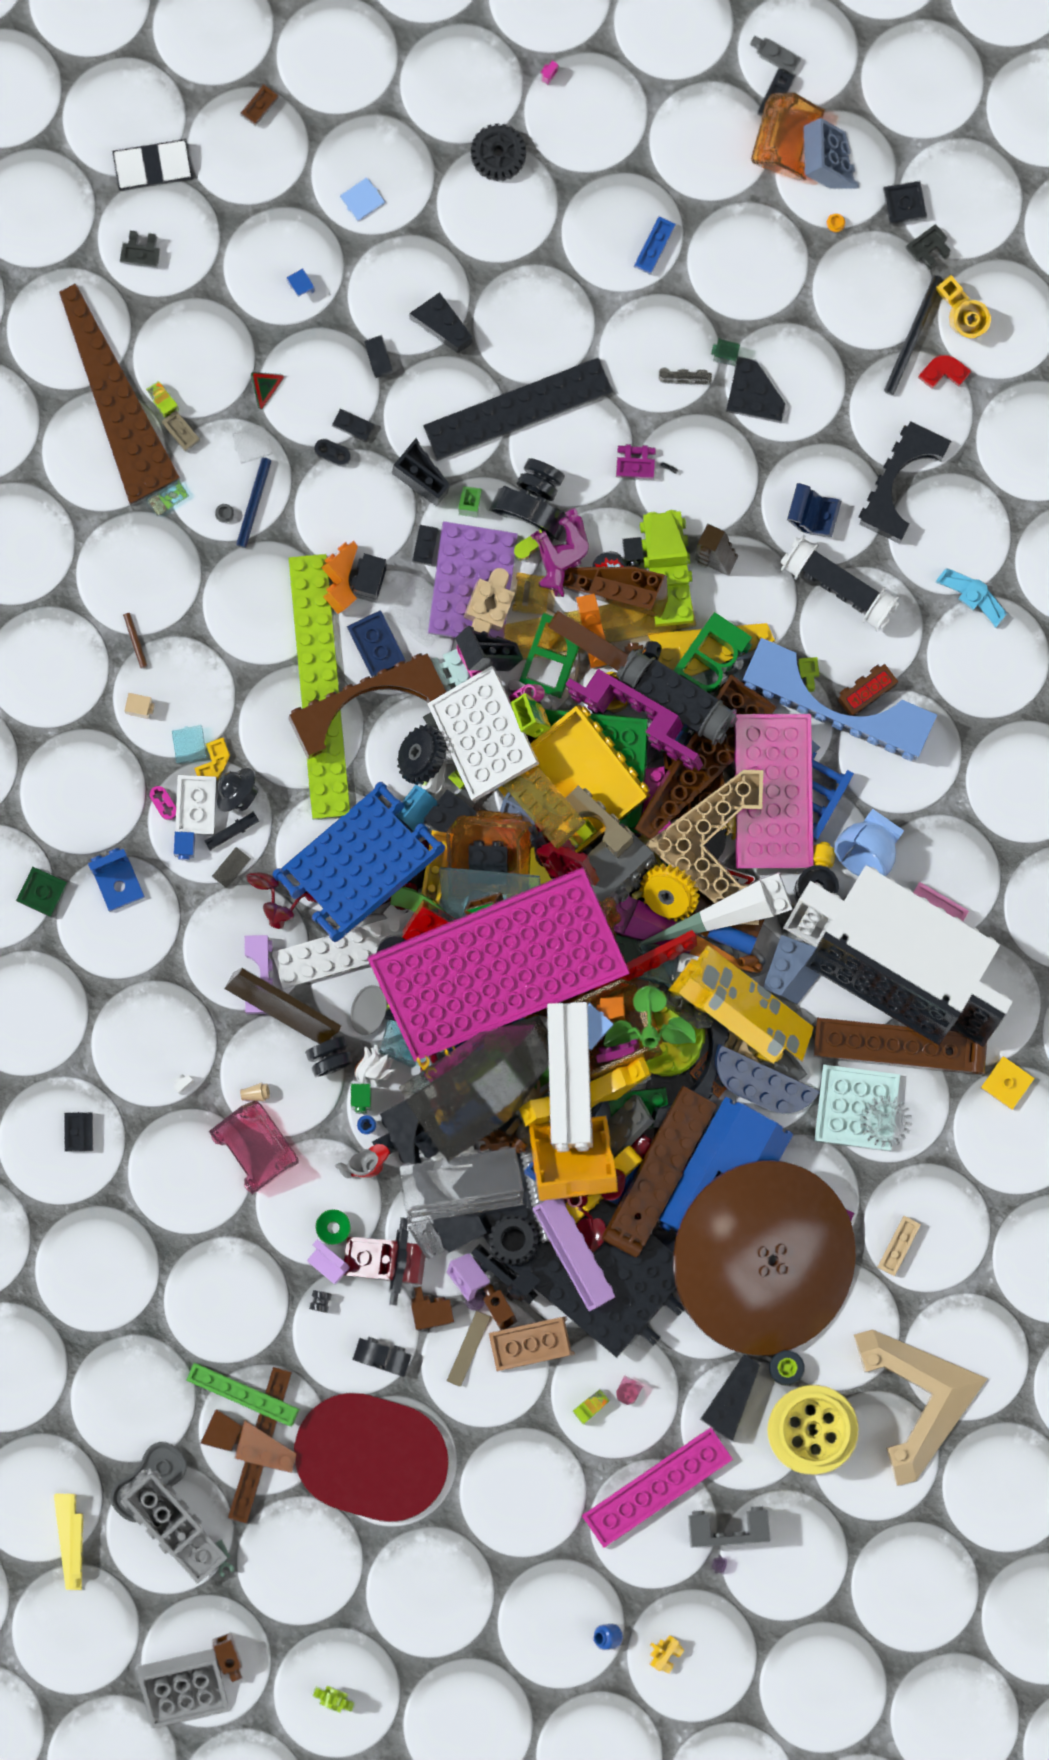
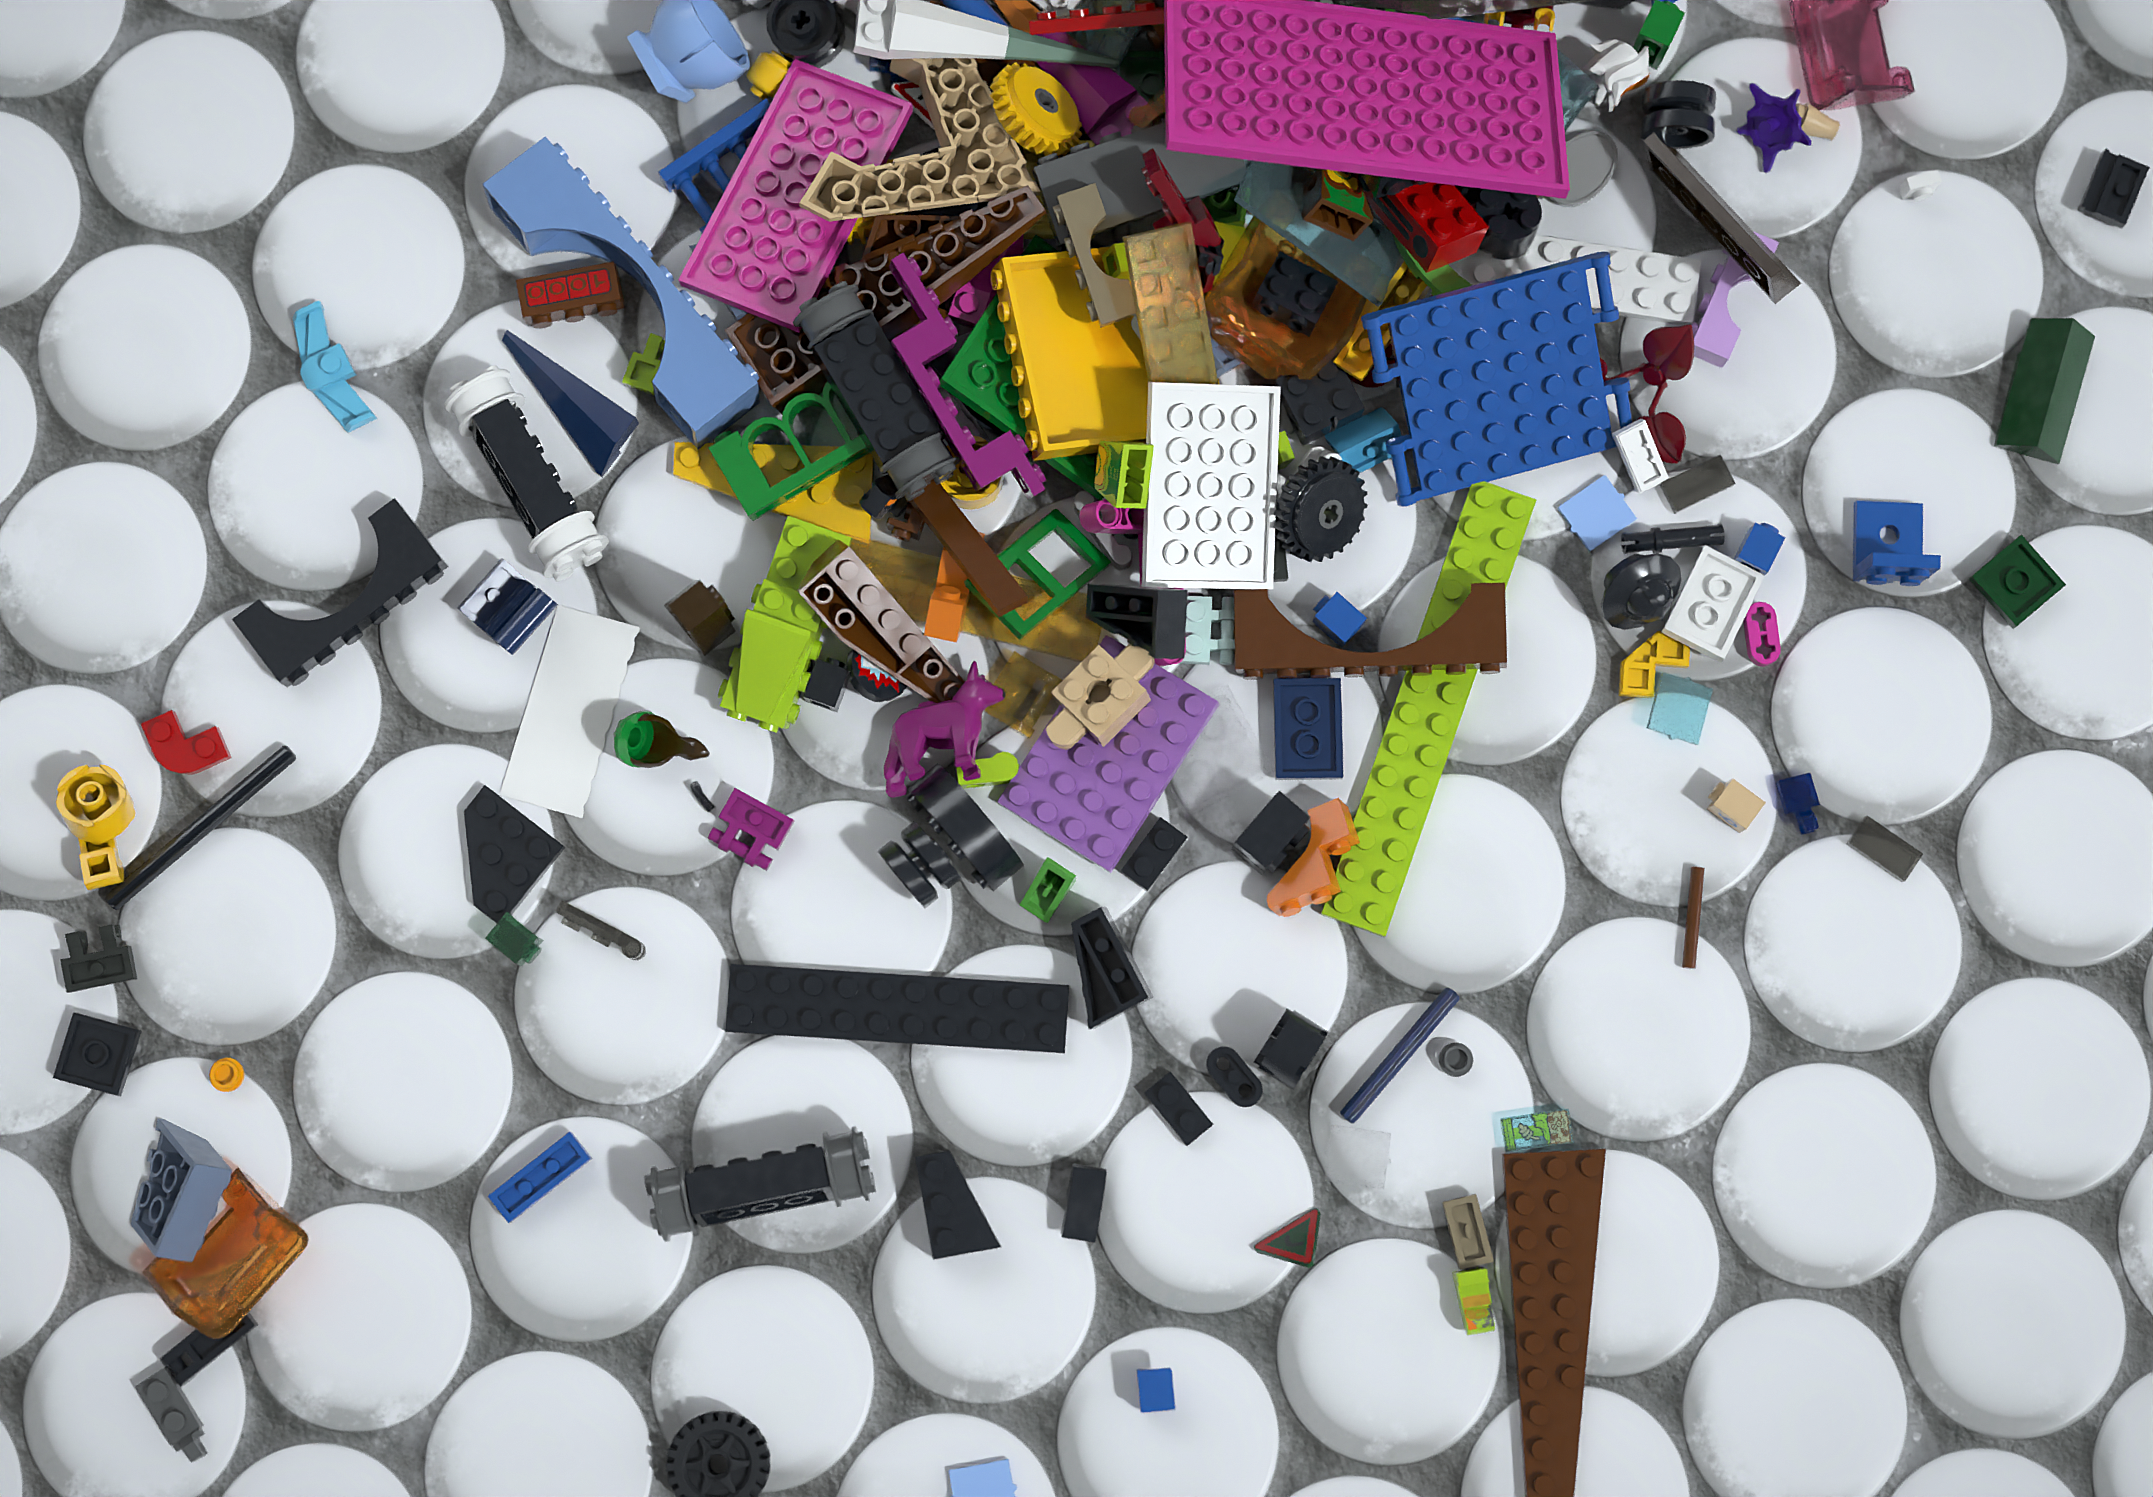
camera: 155 degrees left, 0 degrees up
none -> white sticker [499,605,640,818]
none -> dark blue wedge [502,330,639,478]
none -> piece [613,711,710,768]
none -> brick [644,1126,876,1242]
none -> black brick [1254,1008,1329,1090]
none -> blue brick [1312,592,1367,648]
none -> light blue piece [1557,475,1637,552]
none -> white plate [1612,418,1669,494]
none -> dark purple piece [1737,83,1812,173]
none -> clear blue plate [1775,773,1820,835]
none -> clear smoke tile [1846,815,1923,882]
none -> dark green slope [1994,318,2095,465]

